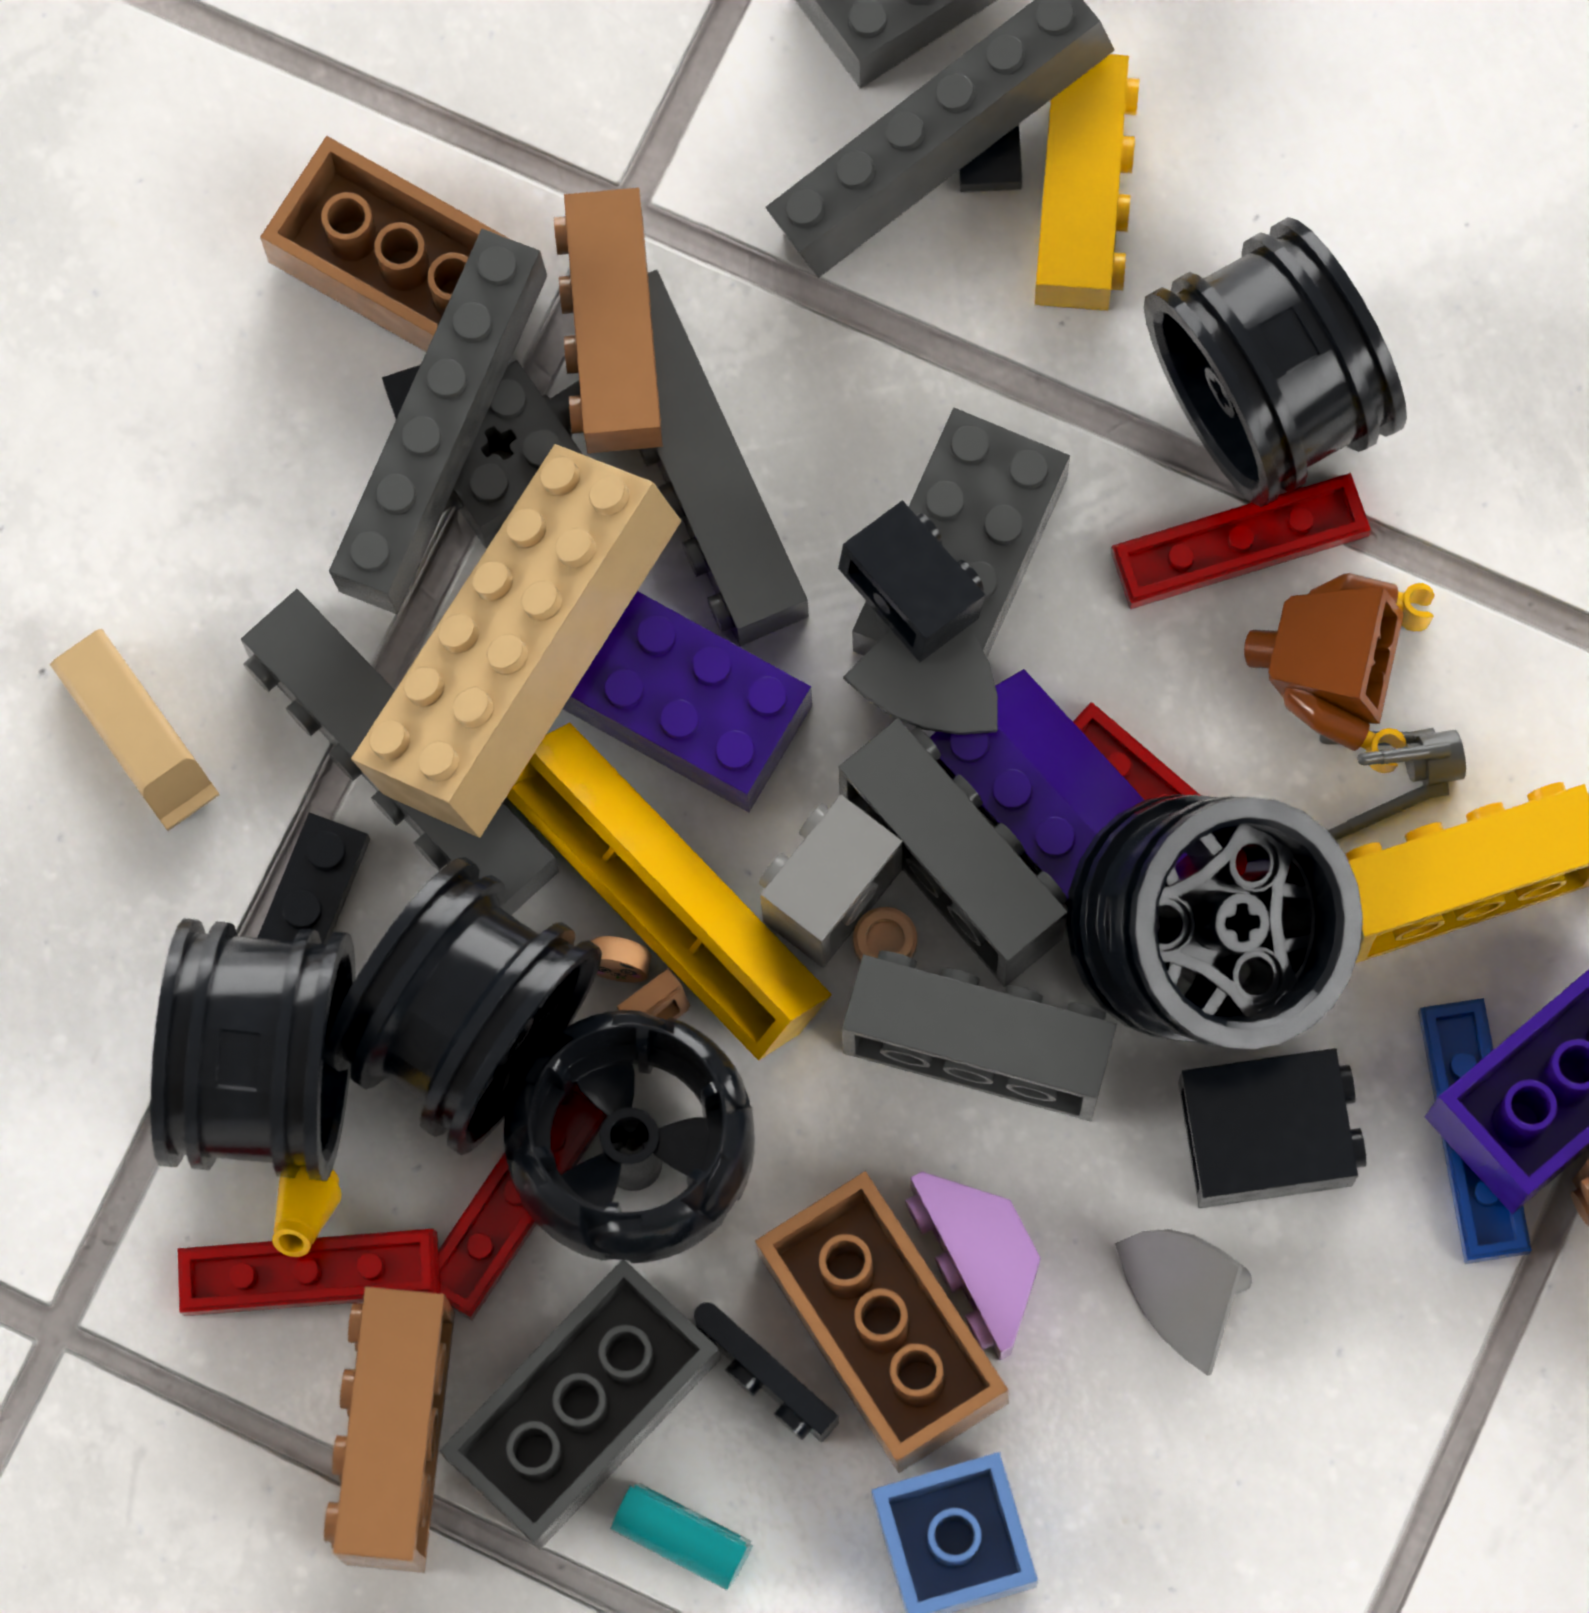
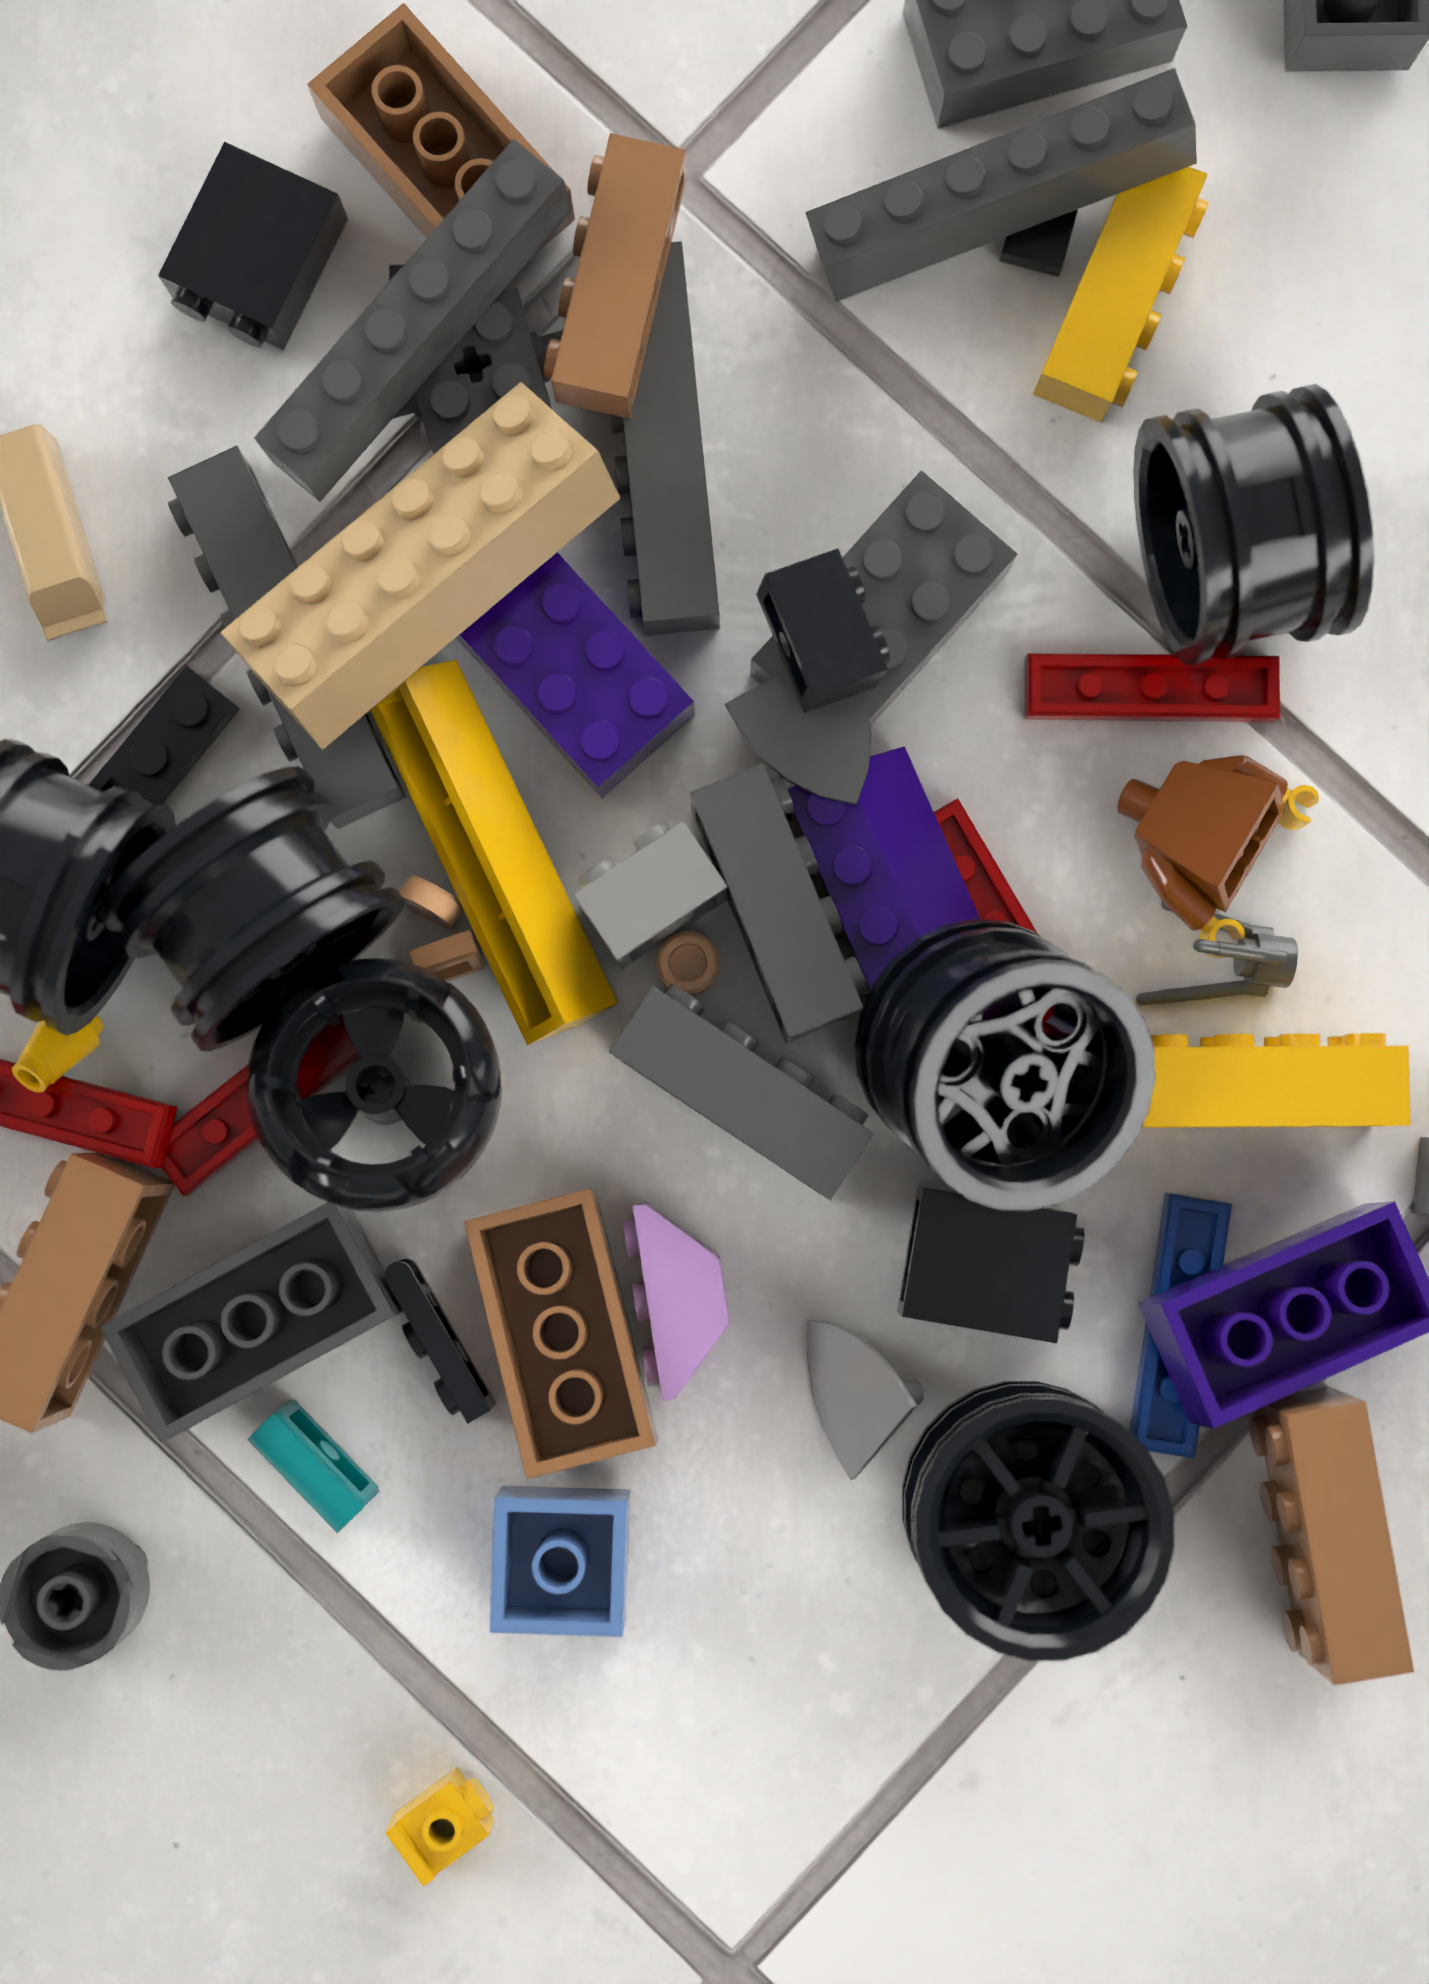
camera: 15 degrees right, 10 degrees up
none -> black brick [158,141,348,350]
none -> black wheel [902,1381,1175,1661]

